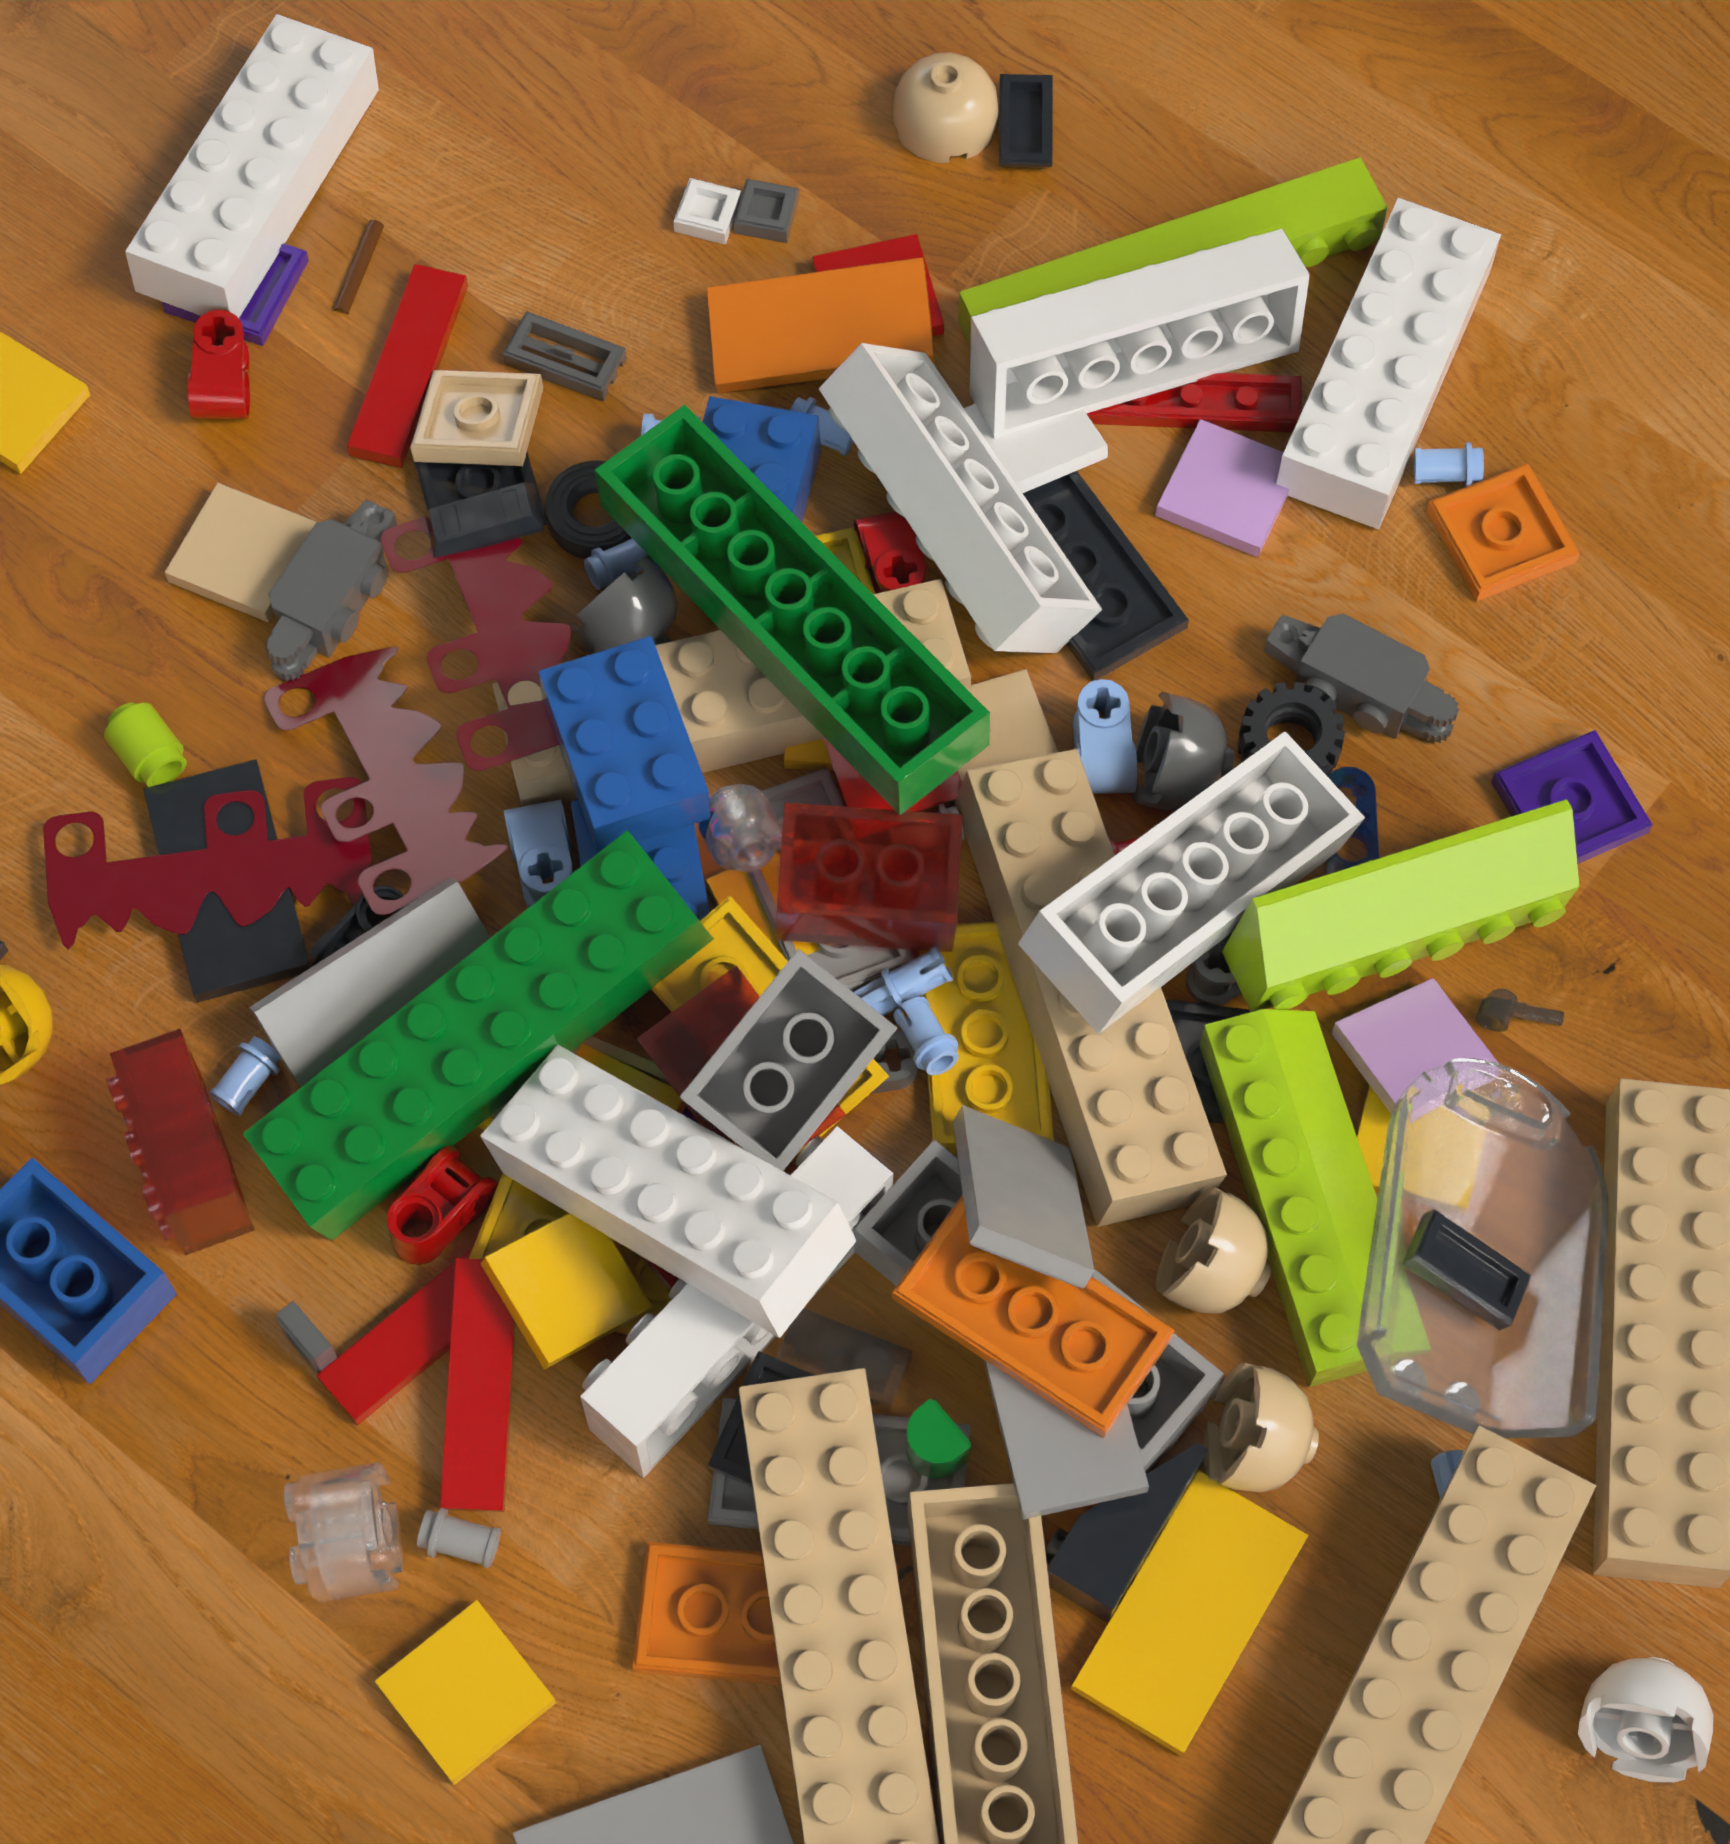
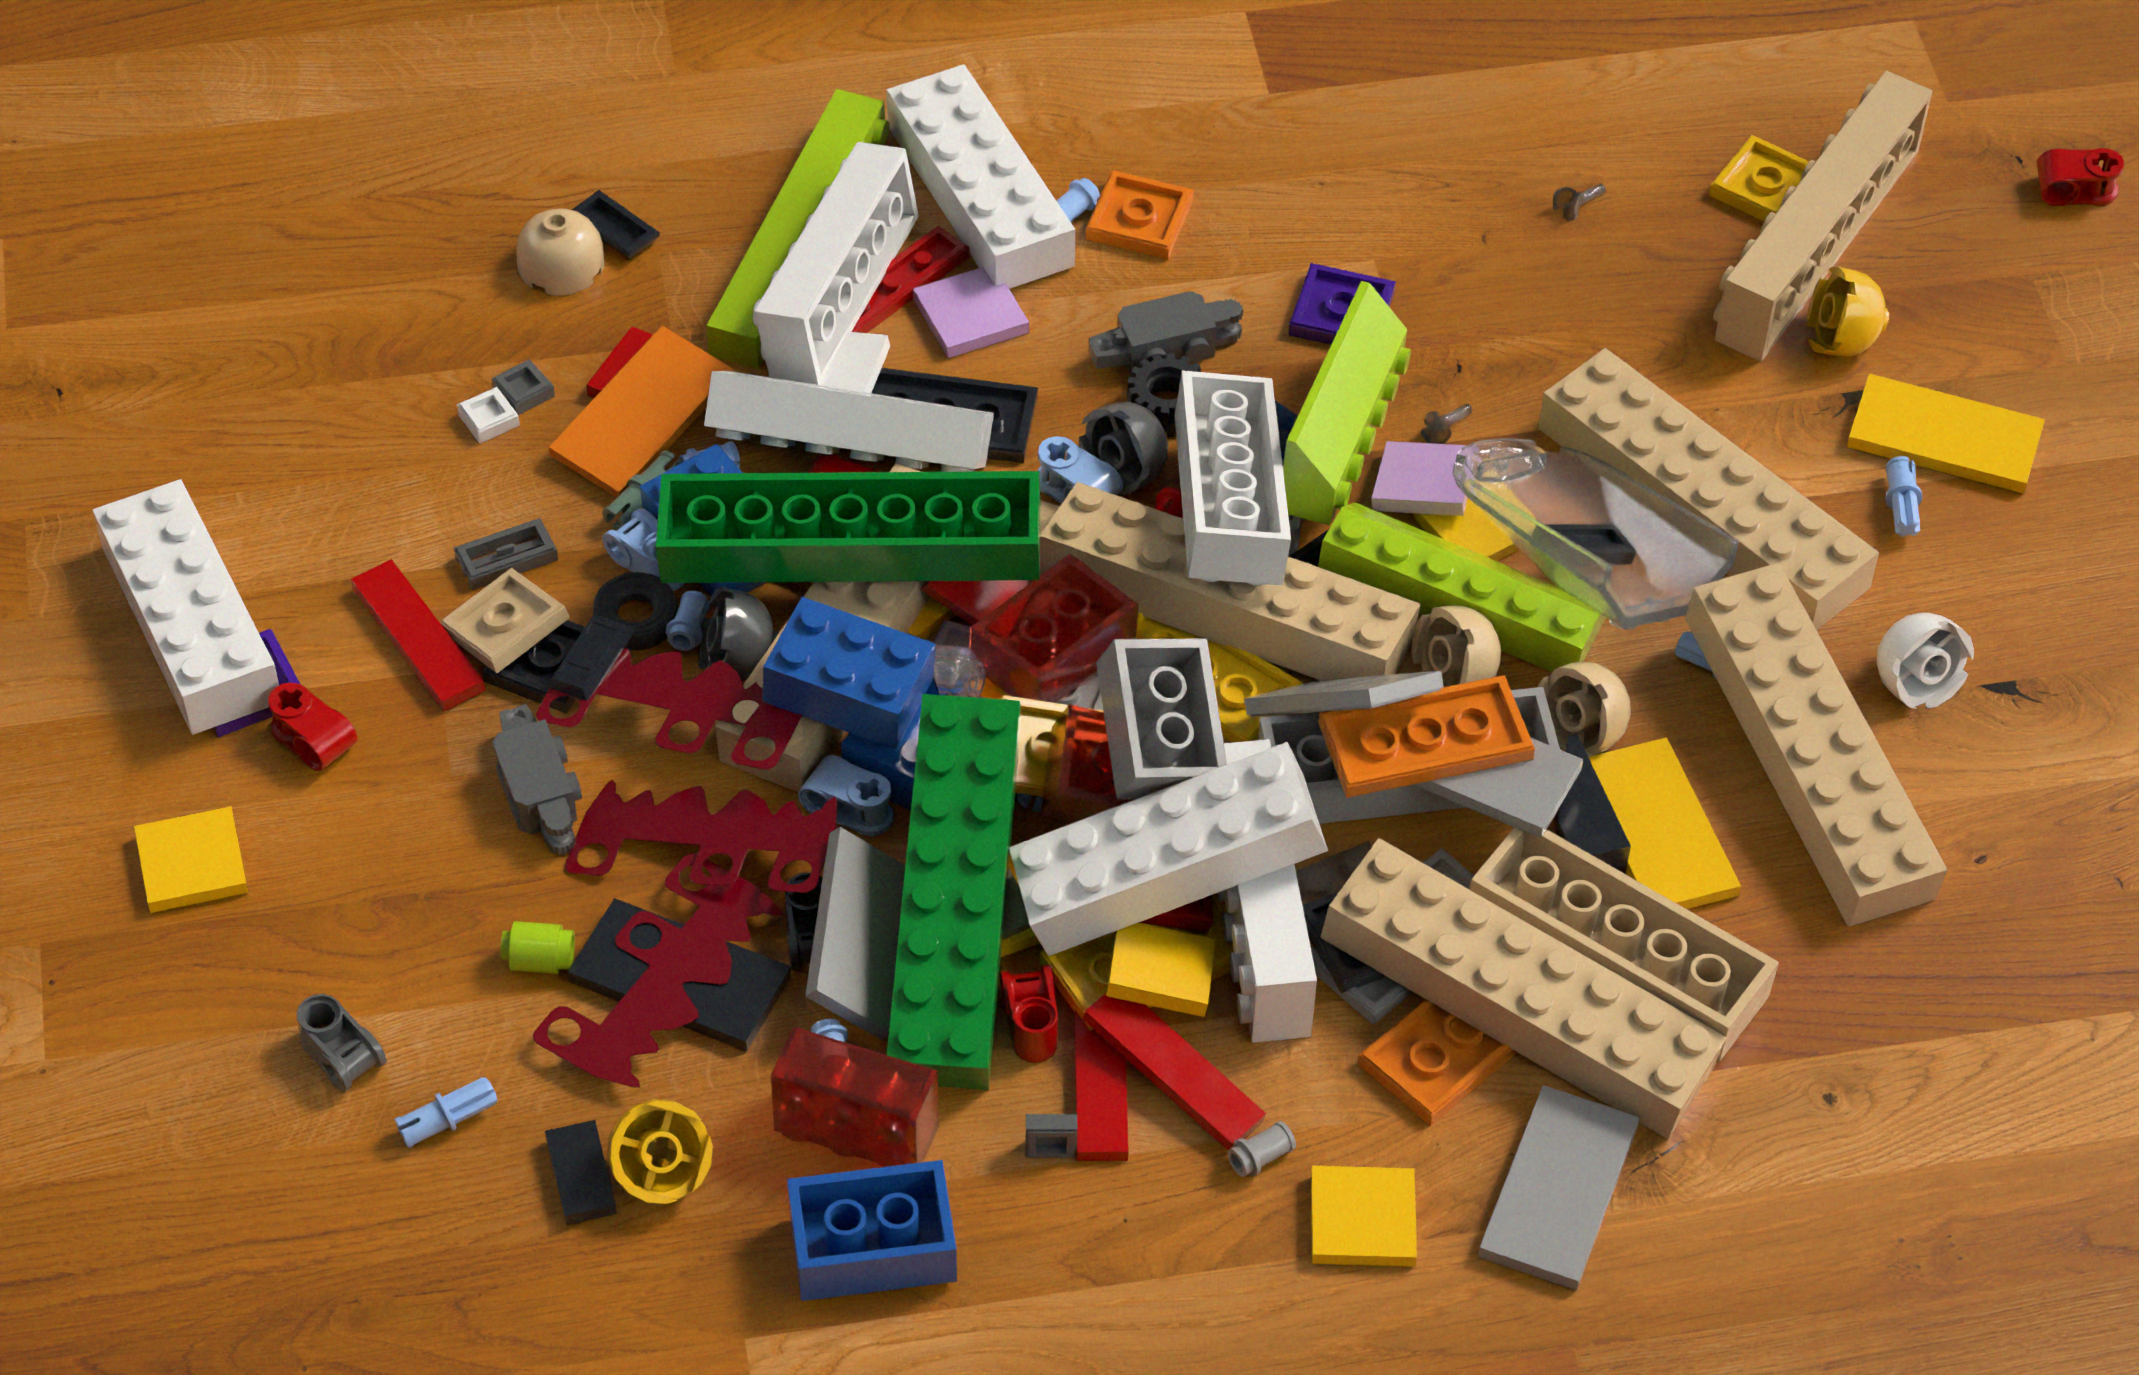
camera: 50 degrees left, 15 degrees down
tan tile [165,482,317,622] -> none
clear brick [284,1462,403,1603] -> none
reddish brown piece [333,220,384,314] -> none
green brick [905,1398,971,1479] -> none
none -> sand green pin [602,450,682,530]

